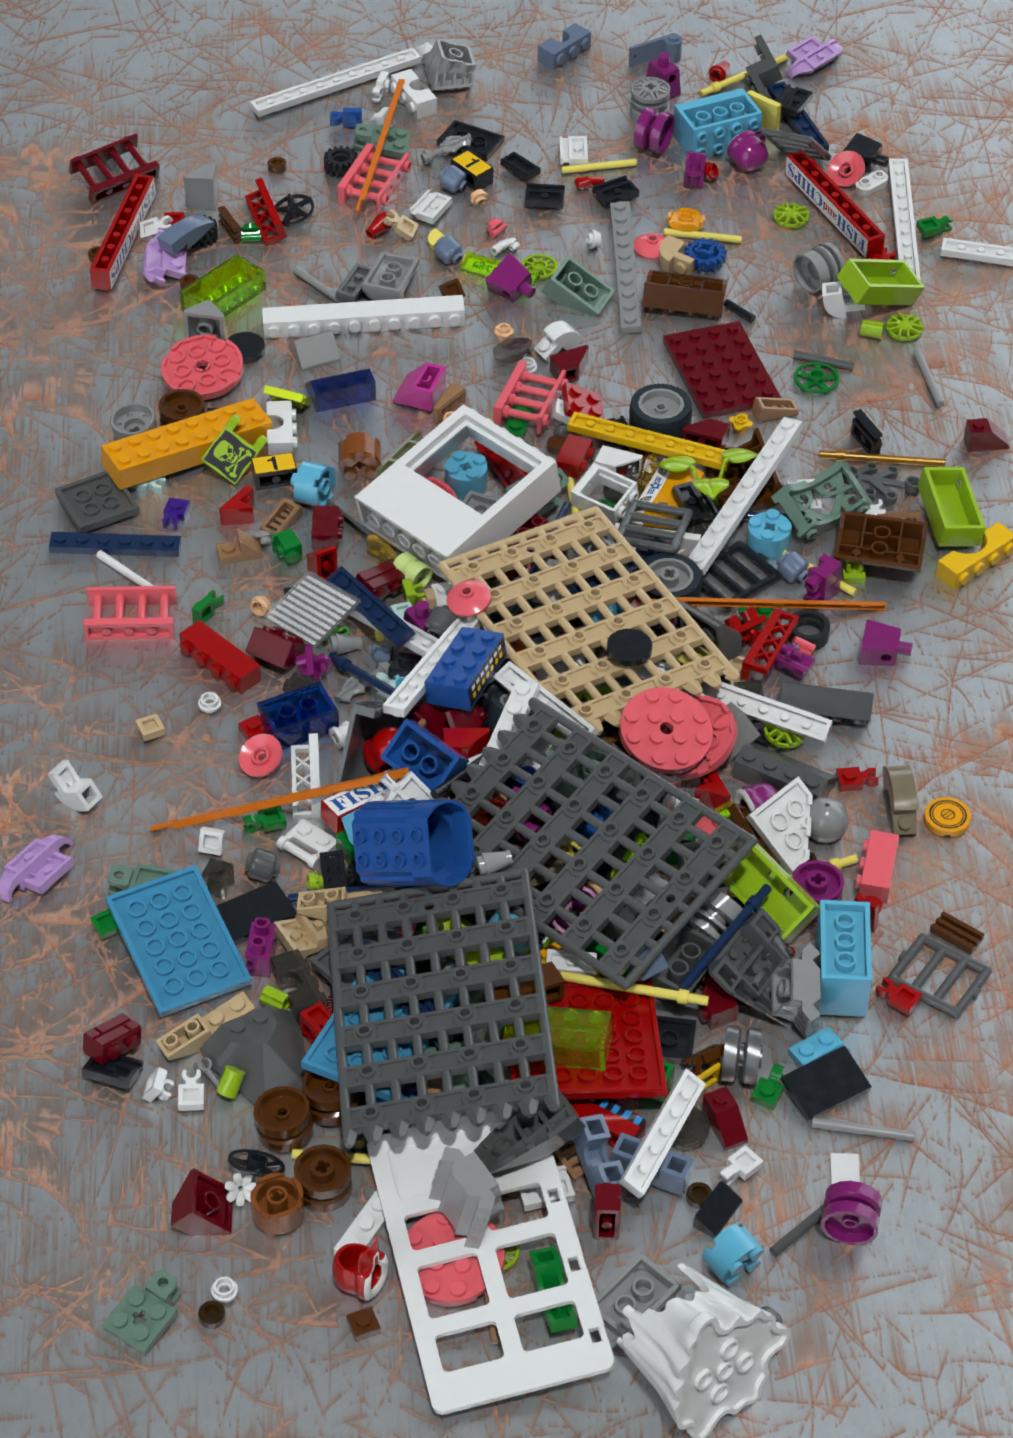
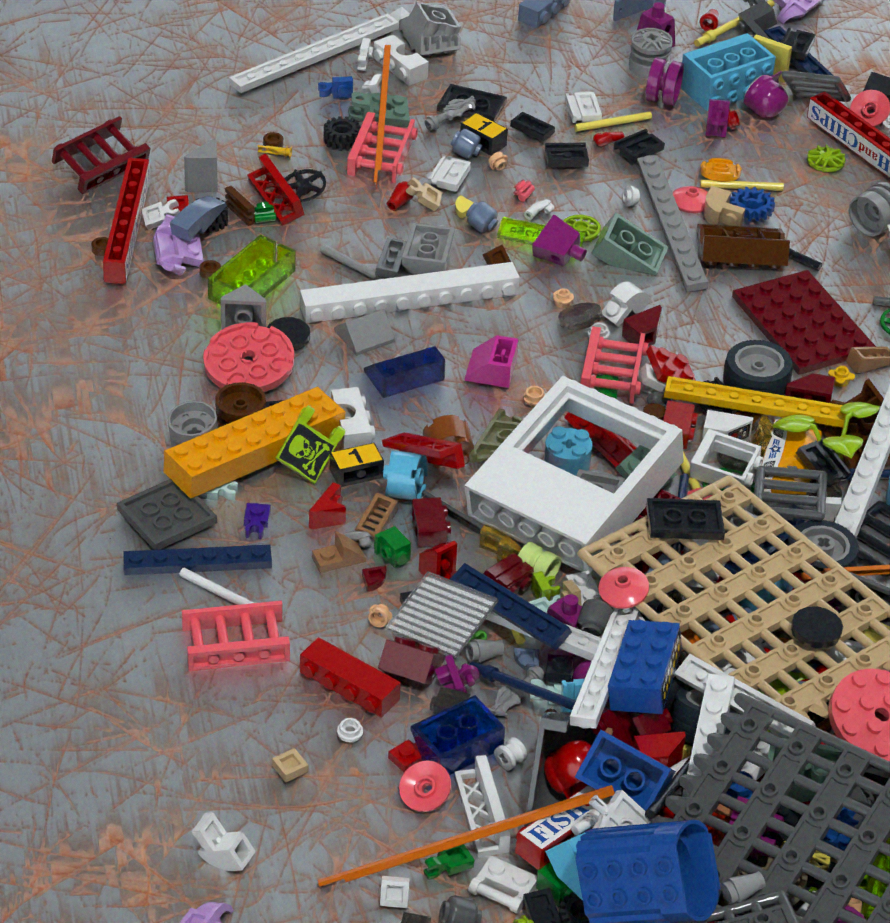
camera: 10 degrees left, 5 degrees down
green plate [192,590,225,624] -> none
neon yellow plate [263,385,312,409] -> none
medium nougat slope [433,383,466,425] -> none
none -> yellow piece [258,145,292,159]
none -> dark red tile [362,565,387,592]
none -> red fence [382,432,465,469]
none -> black tile [646,498,725,540]

